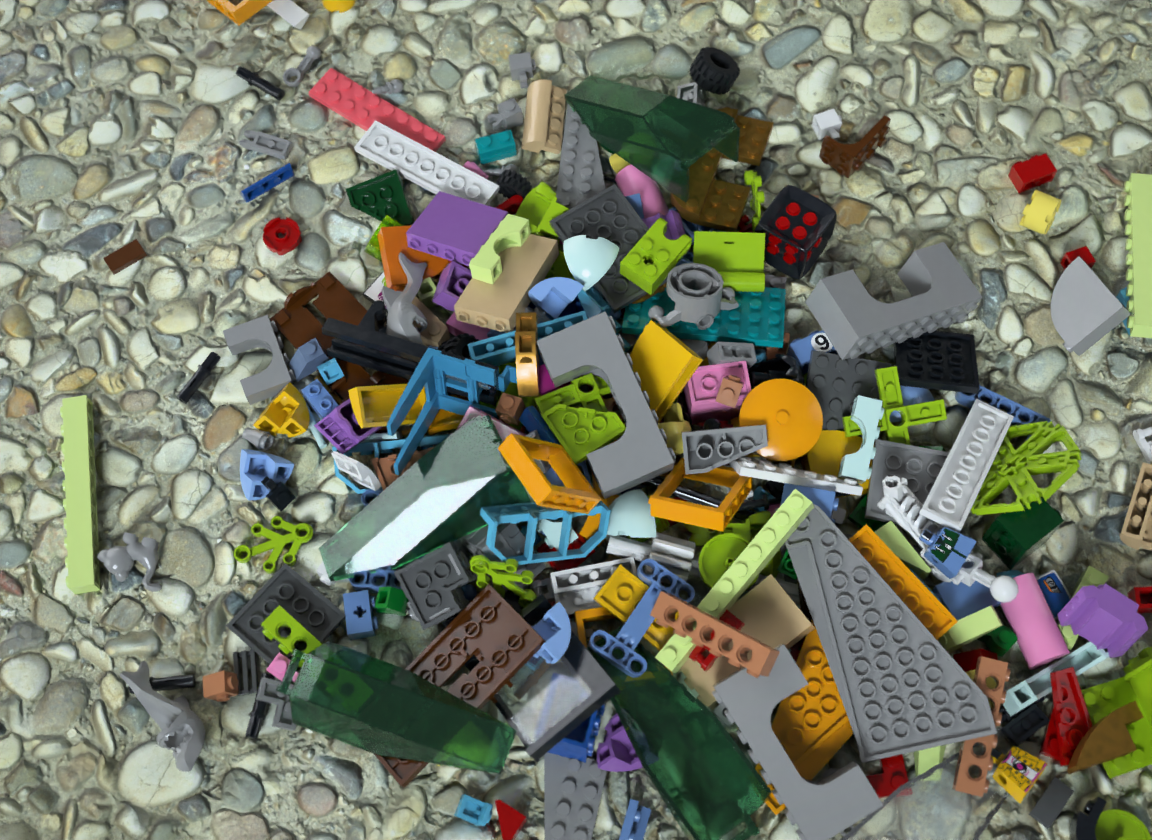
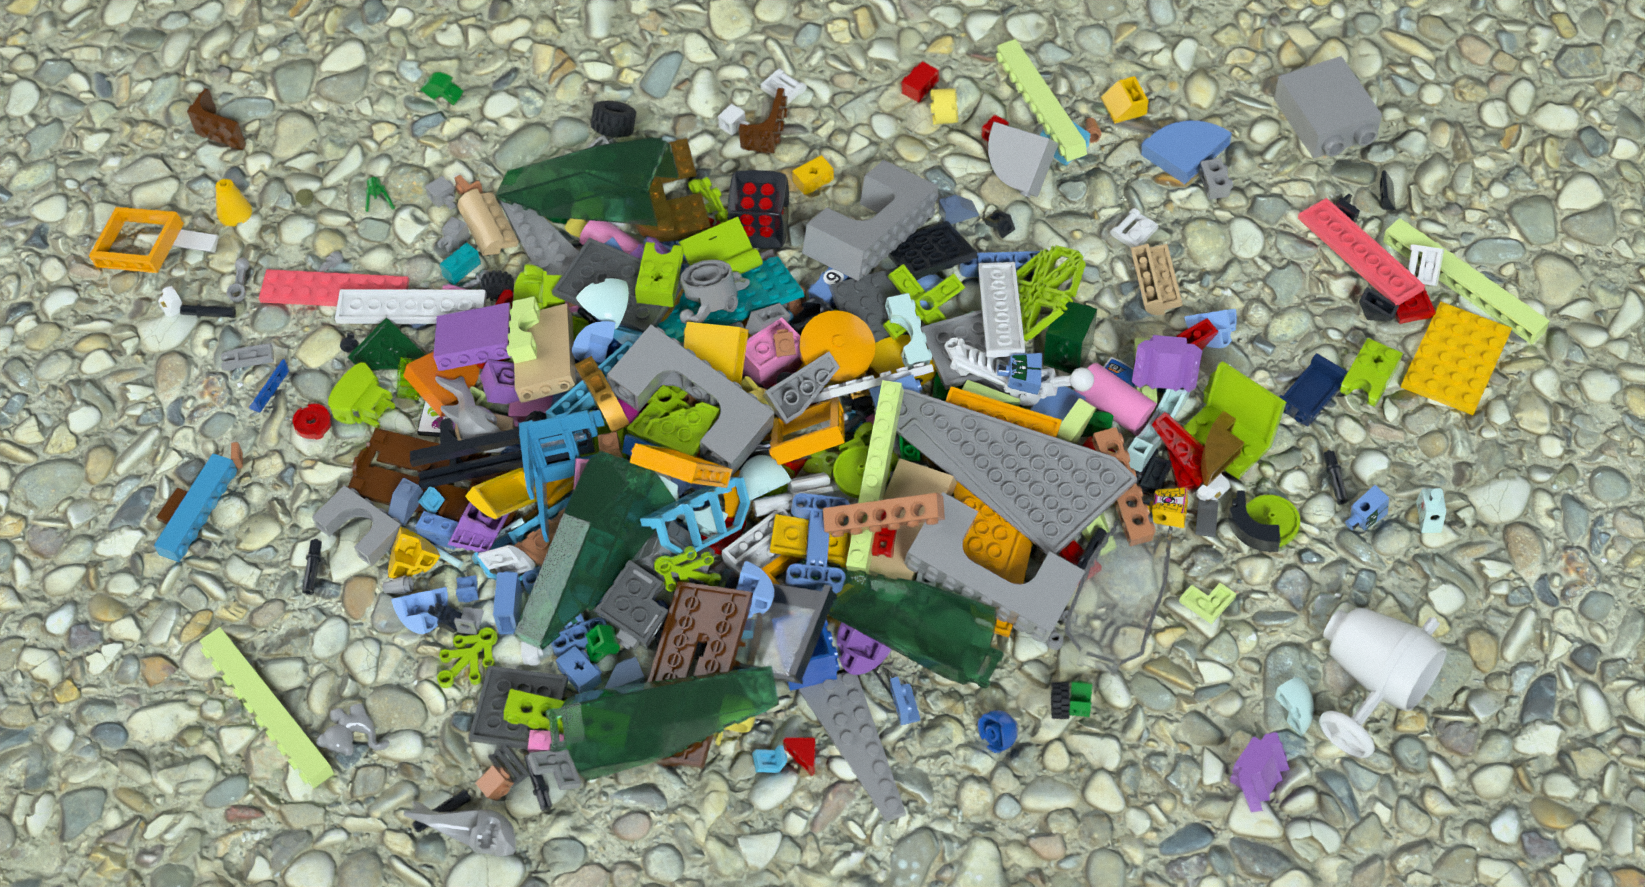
camera: 30 degrees left, 10 degrees down
none -> dark azure brick [154,453,237,562]
none -> white rock [158,286,183,317]
none -> nougat tile [231,442,243,469]
none -> olive plate [295,189,313,205]
none -> lime piece [328,363,395,428]
none -> black plate [340,333,359,353]
none -> green plant [365,177,395,212]
none -> nougat bracket [454,175,483,195]
none -> light grey bracket [454,607,484,635]
none -> medium blue bracket [456,575,479,602]
none -> medium blue brick [493,571,523,634]
none -> sand blue slope [605,657,646,701]
none -> white plate [760,68,807,105]
none -> yellow brick [792,155,834,196]
none -> sand blue slope [939,195,979,225]
none -> black bracket [984,209,1015,238]
none -> black axle [1076,527,1107,580]
none -> white rock [1196,474,1231,501]

